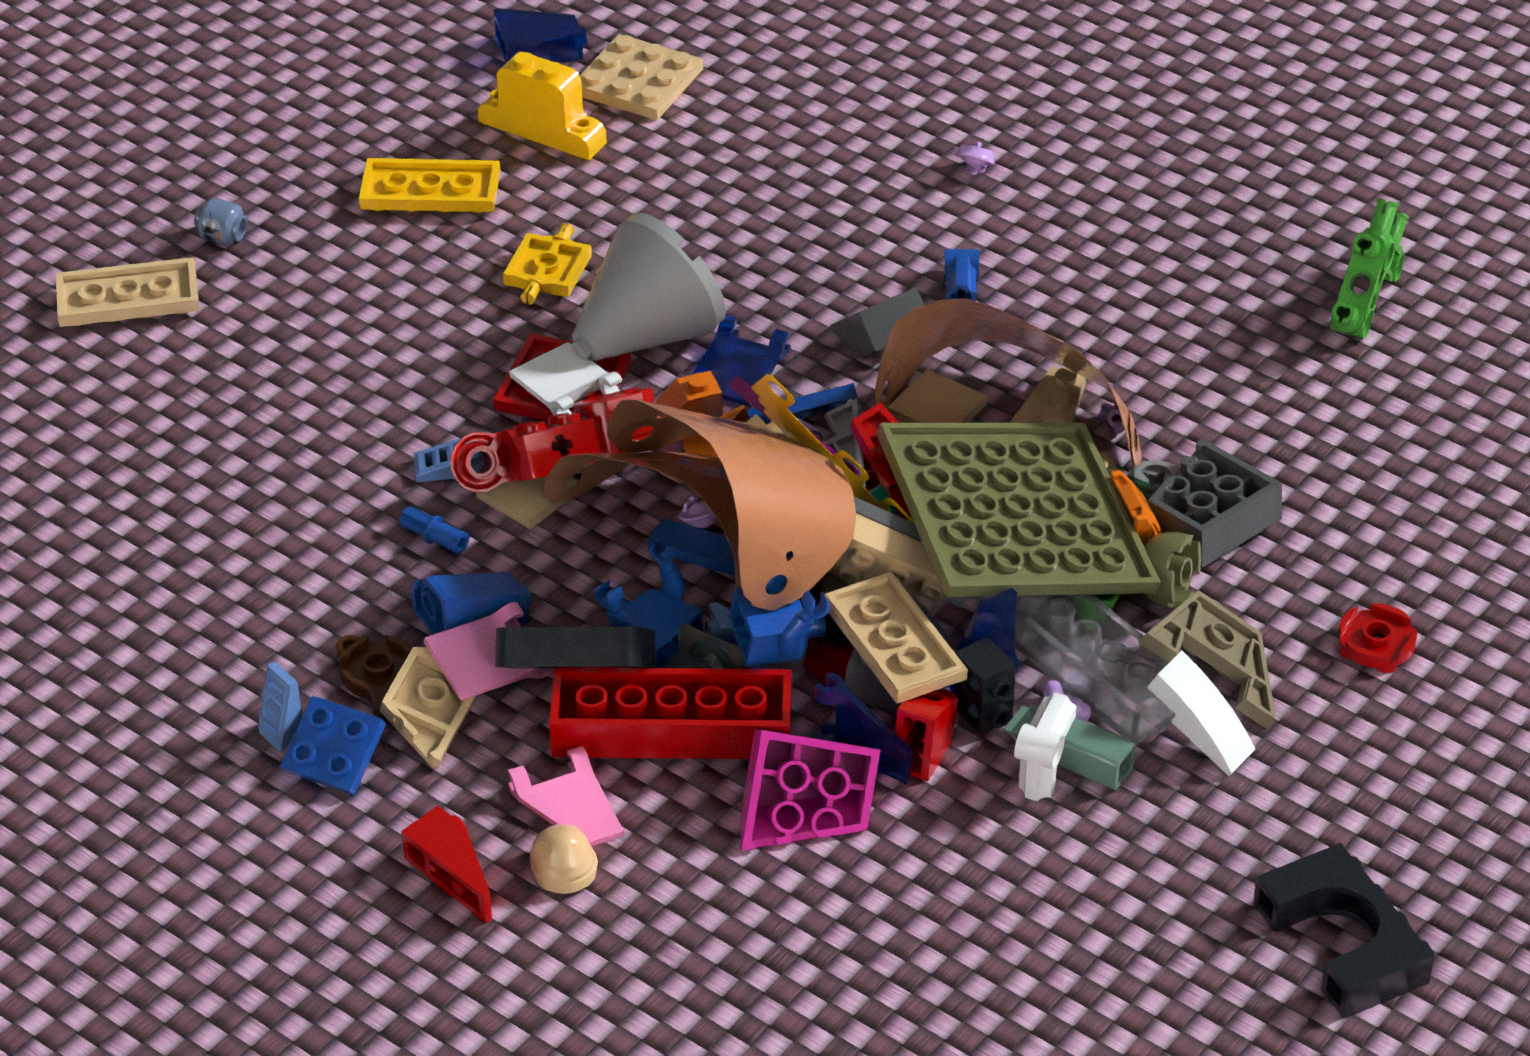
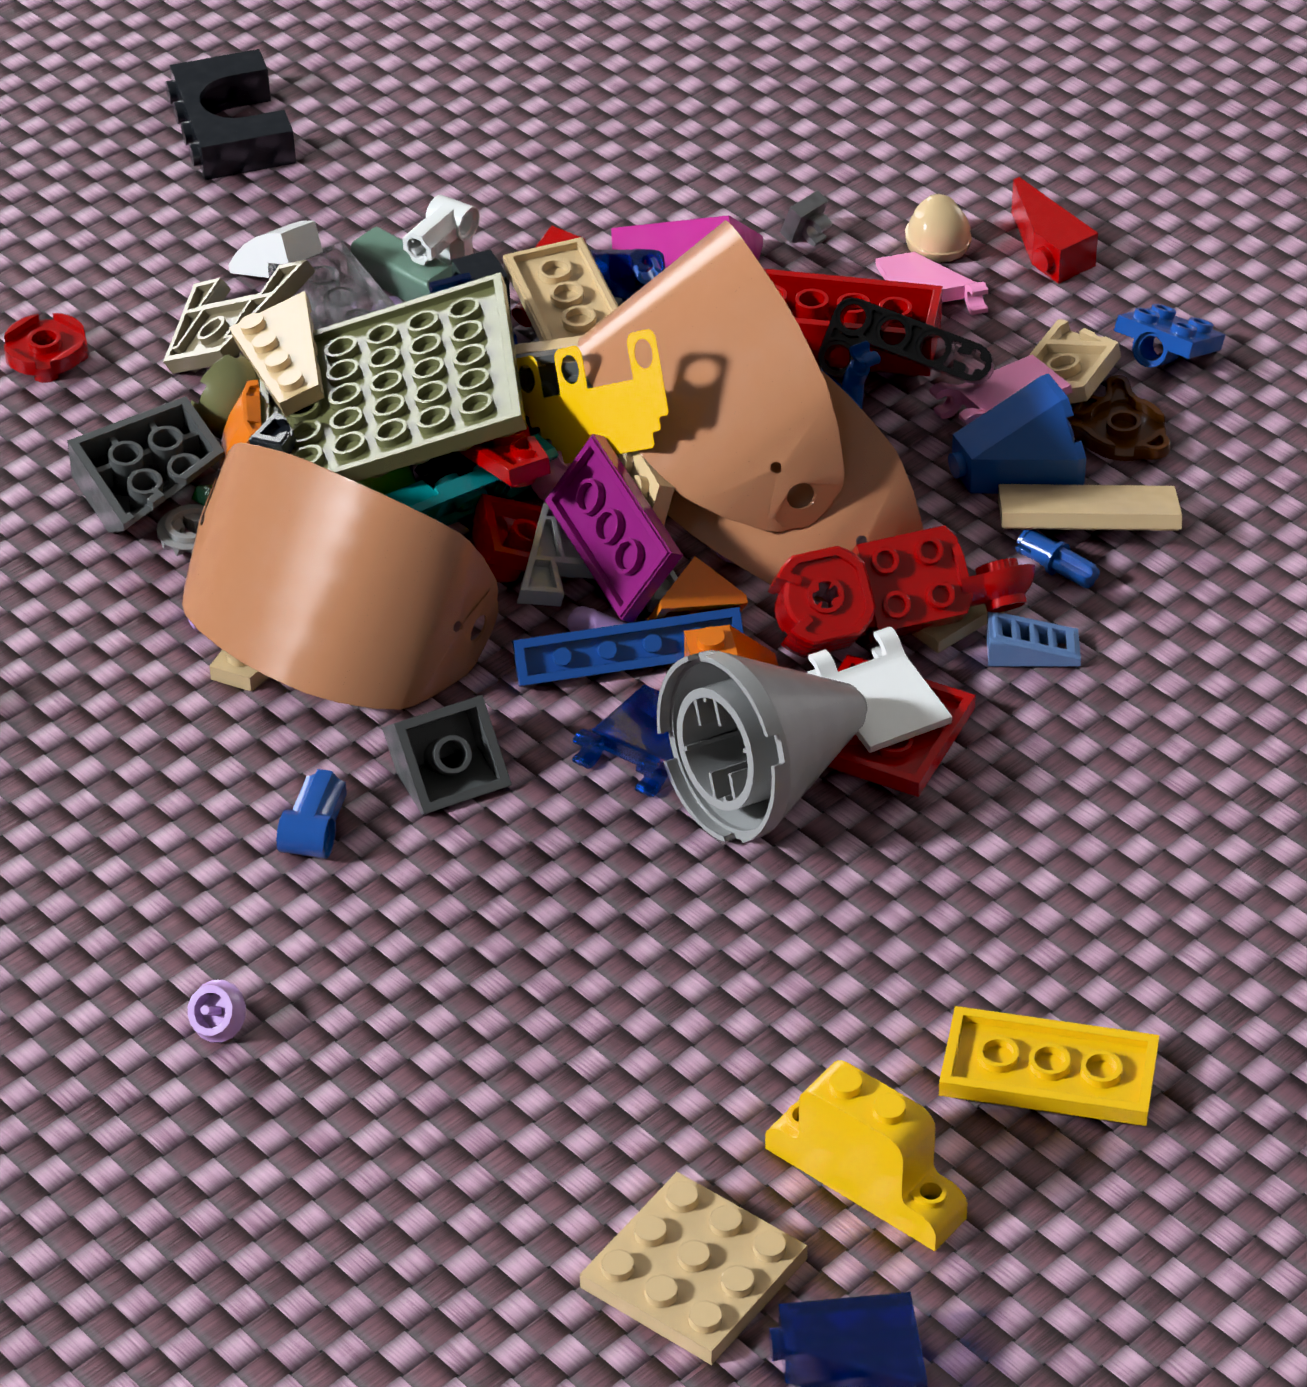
camera: 170 degrees left, 0 degrees up
medium blue slope [259,661,302,751] -> none
yellow plate [503,223,592,305] -> none
none -> wing [229,291,324,417]
none -> black tile [249,413,296,454]
none -> flat silver tile [780,190,832,247]
none -> tan tile [998,484,1182,531]

